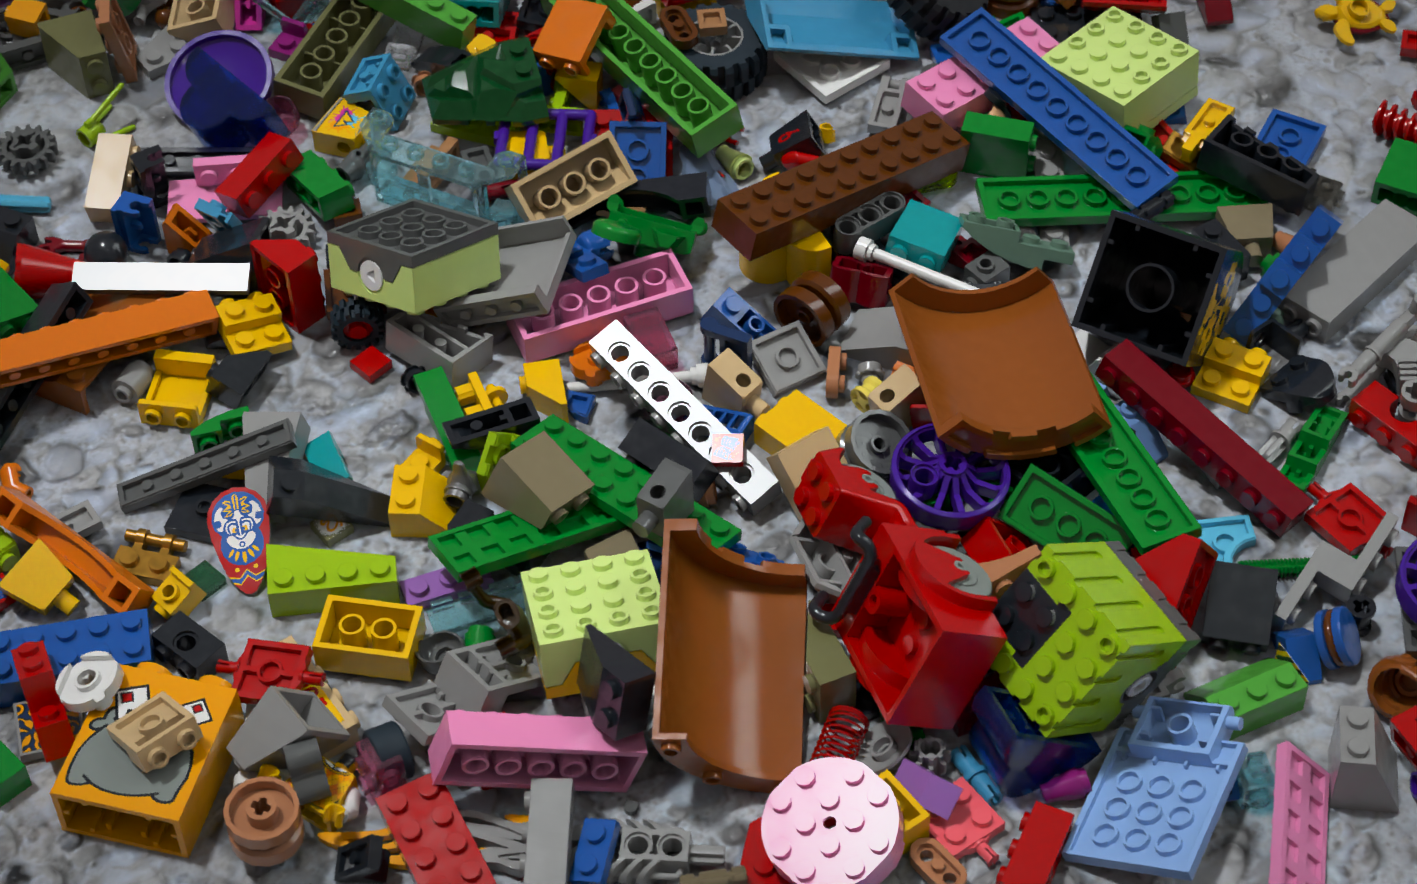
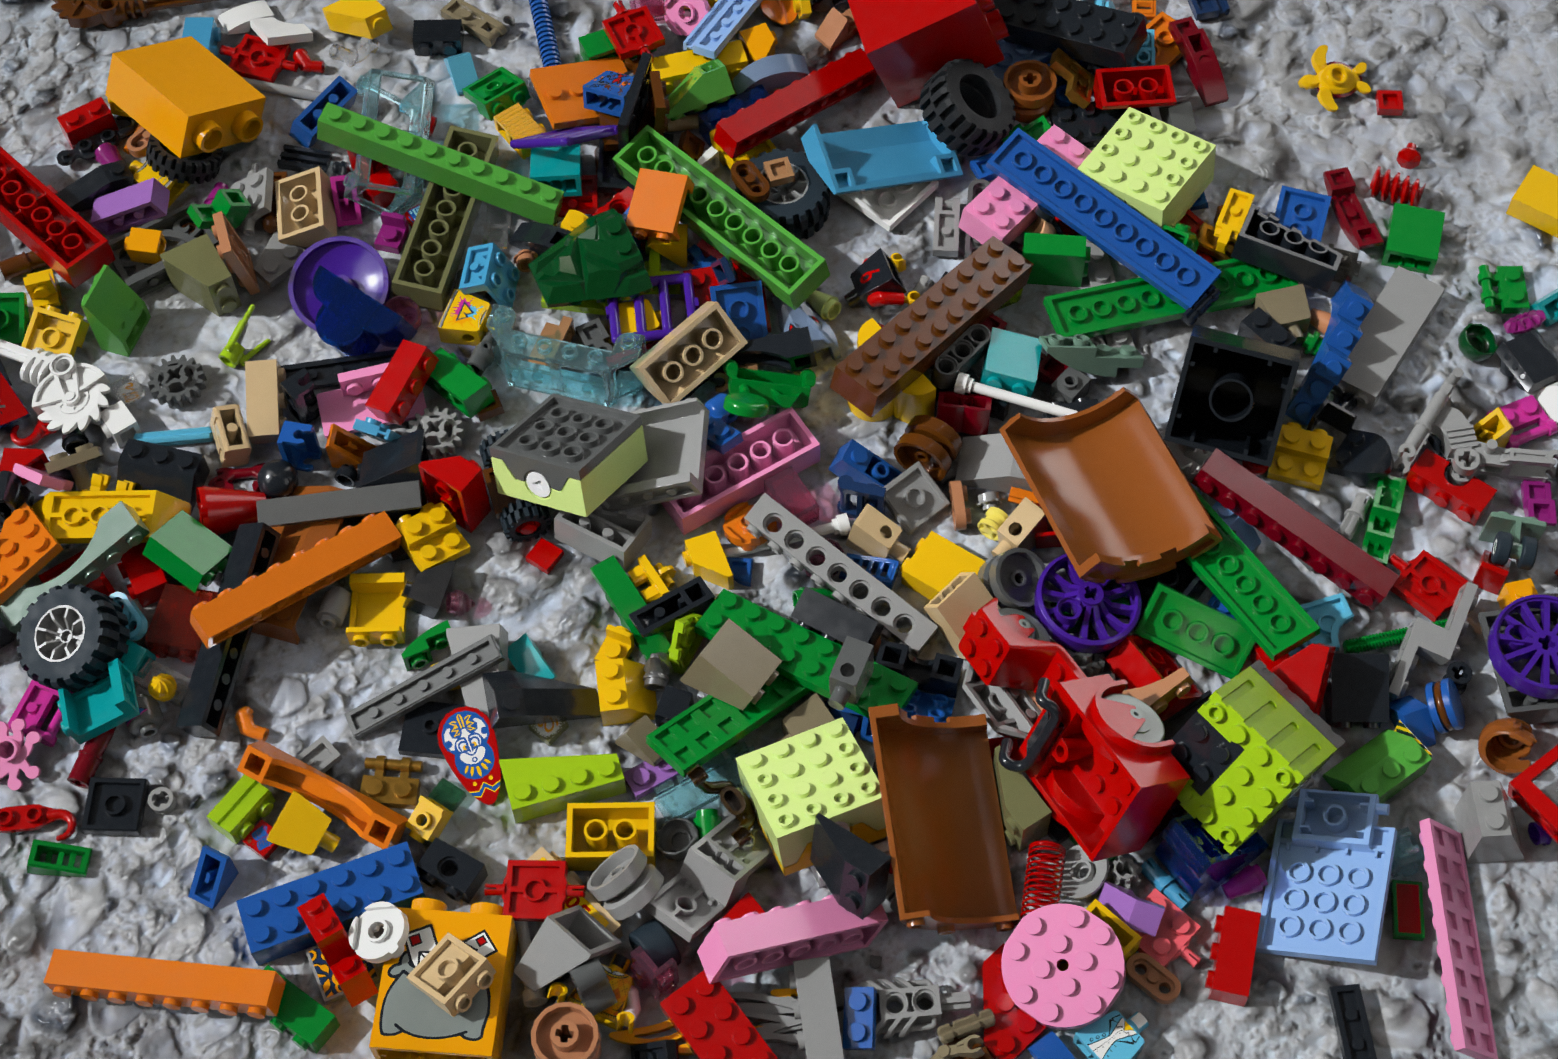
camera: 10 degrees left, 10 degrees up
black plate [400,365,426,394] -> none
tile [711,434,745,467] -> none
none -> tan brick [210,404,252,467]
none -> clear pink plate [446,589,475,617]
none -> light grey wheel [587,844,664,921]
none -> dark tan slope [615,715,663,767]
none -> black arch [875,640,964,698]
none -> dark red slope [1323,167,1384,250]
none -> tile [1390,880,1425,941]

